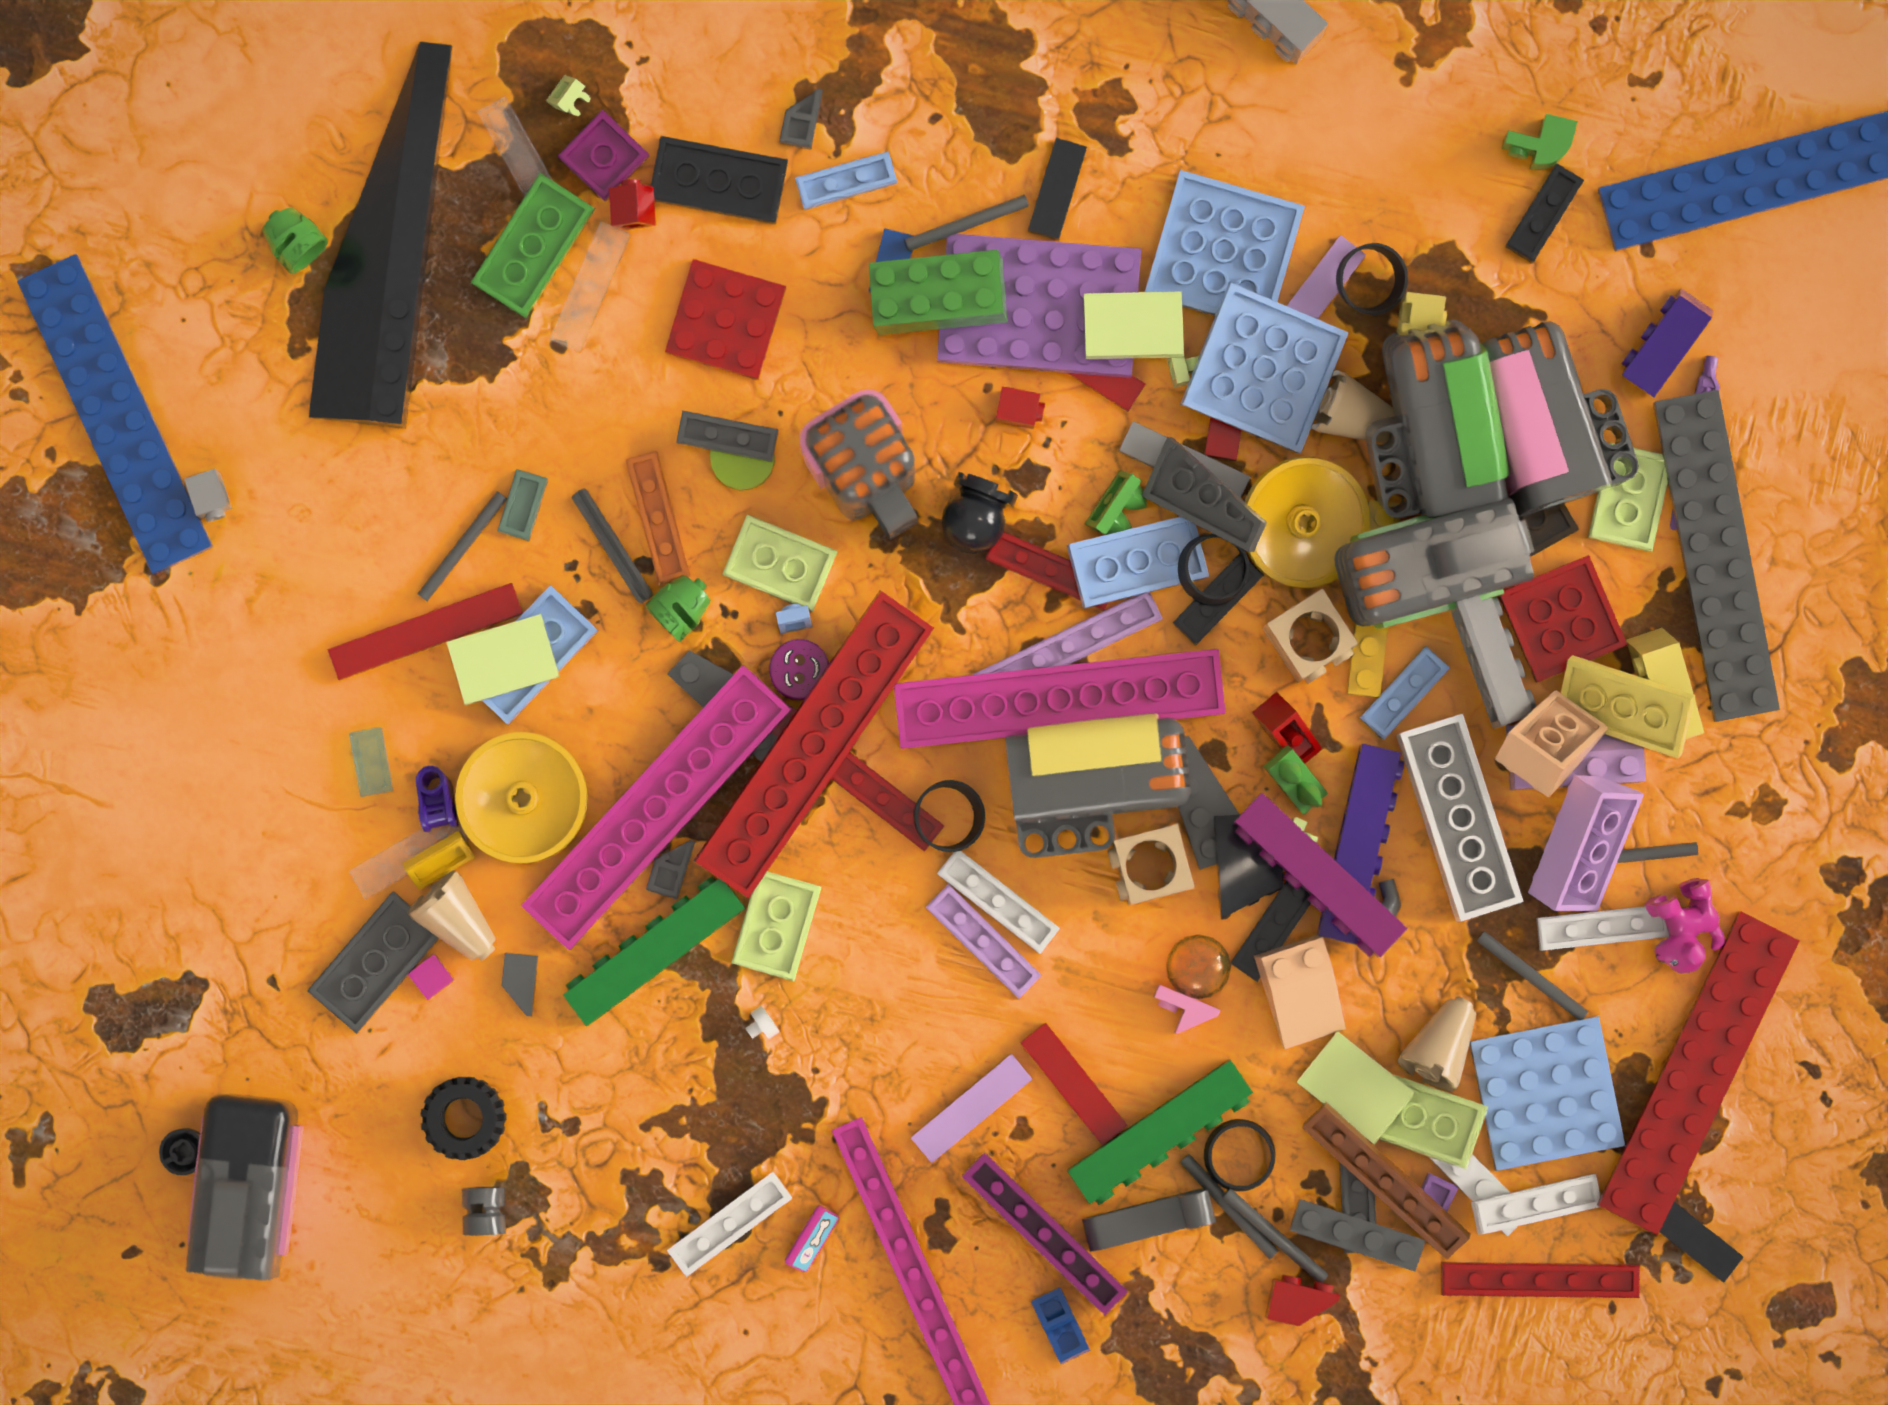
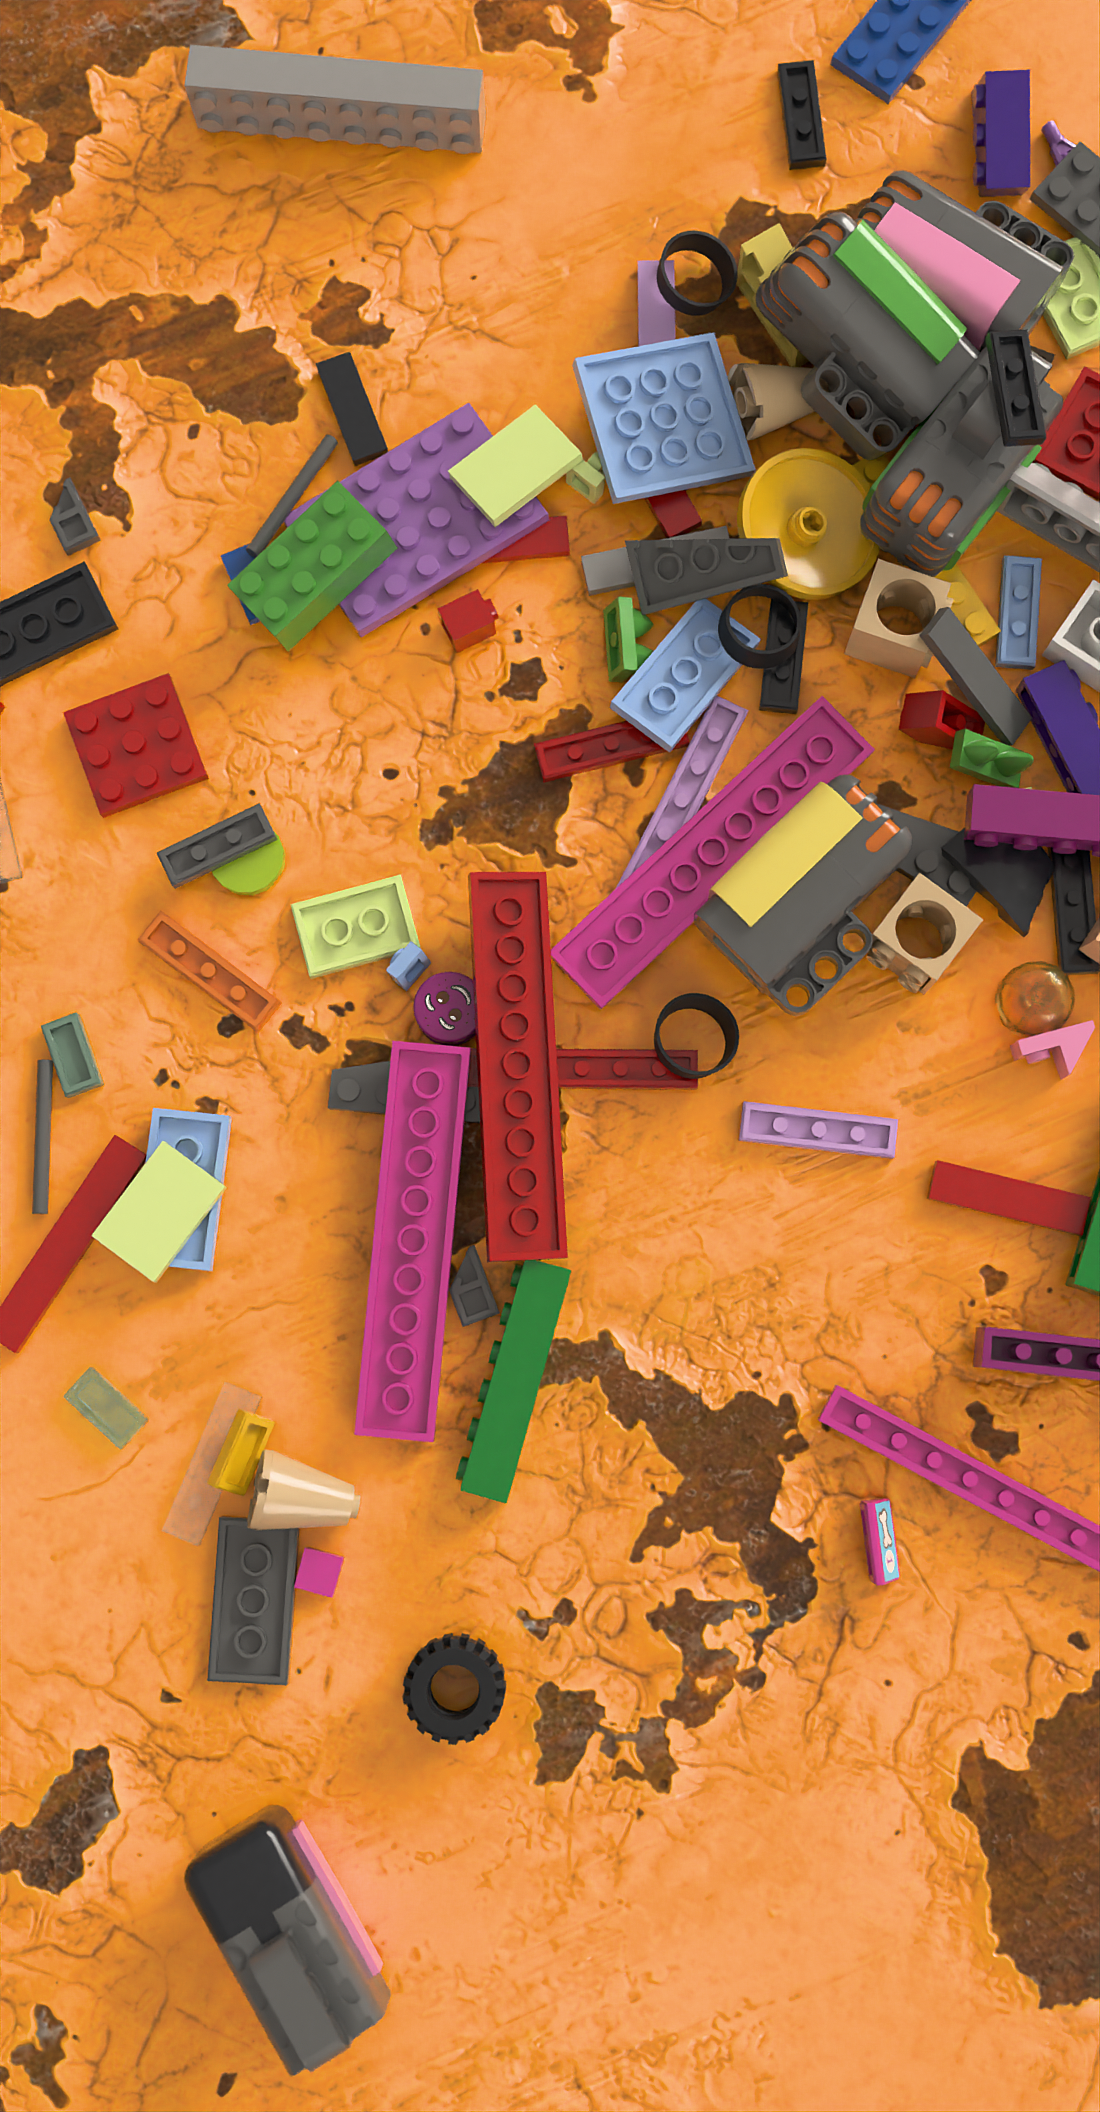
camera: 30 degrees left, 5 degrees down
black wheel [159,1128,200,1175] -> none
dark purple piece [415,766,458,833] -> none
yellow dish [455,732,588,864] -> none
dark grey wheel [462,1187,506,1236] -> none
dark grey tile [502,953,538,1016] -> none
dark grey axle [572,488,653,603] -> none
bright green helmet [645,575,711,643] -> none
white plate [667,1171,793,1277] -> none
yellowish green tile [731,871,822,981] -> none
white tile [745,1005,780,1039] -> none
light blue tile [795,151,898,210] -> none
dark grey piece [800,390,918,540] -> none
lavender tile [911,1054,1032,1163] -> none
white tile [937,851,1060,954] -> none
black tile [941,471,1018,554] -> none
light blue plate [1145,170,1305,316] -> none
bright green brick [1501,113,1578,170] -> none
none -> dark grey tile [919,607,1032,746]
none -> black tile [985,329,1047,447]

